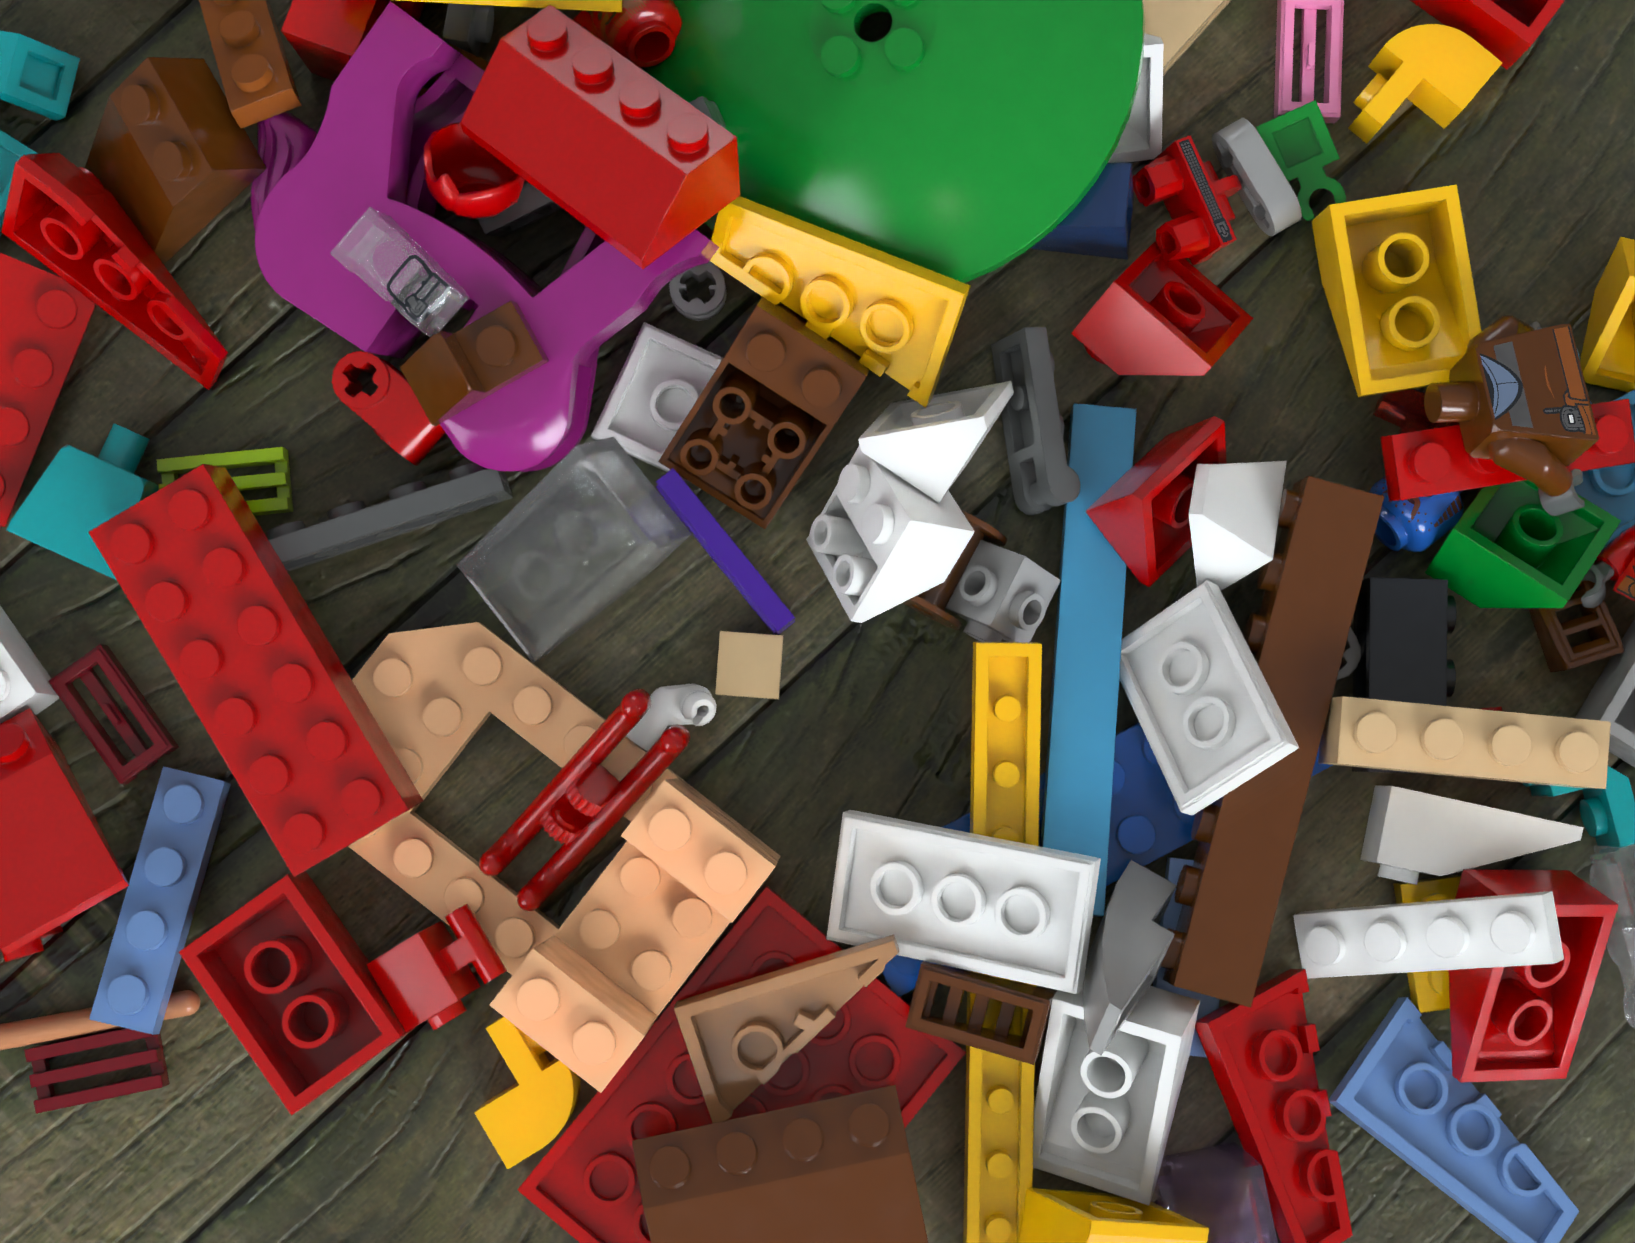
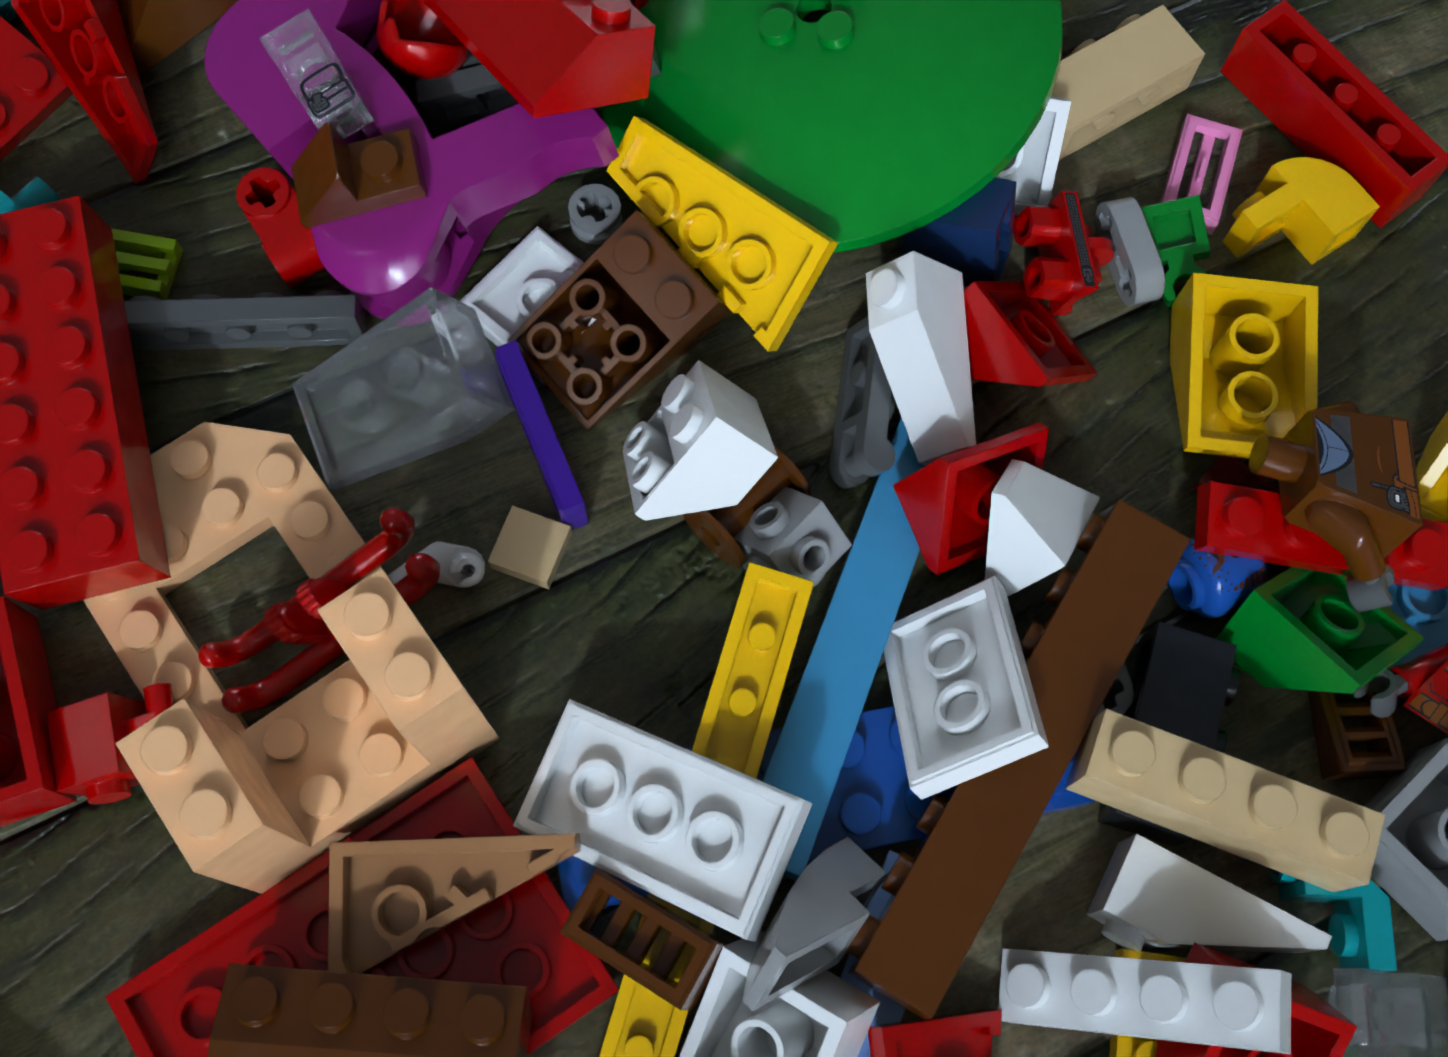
camera: 15 degrees right, 15 degrees down
yellow brick [474,1016,581,1169] -> none
white slope [858,381,1014,503] -> none
none -> white slope [866,251,976,465]

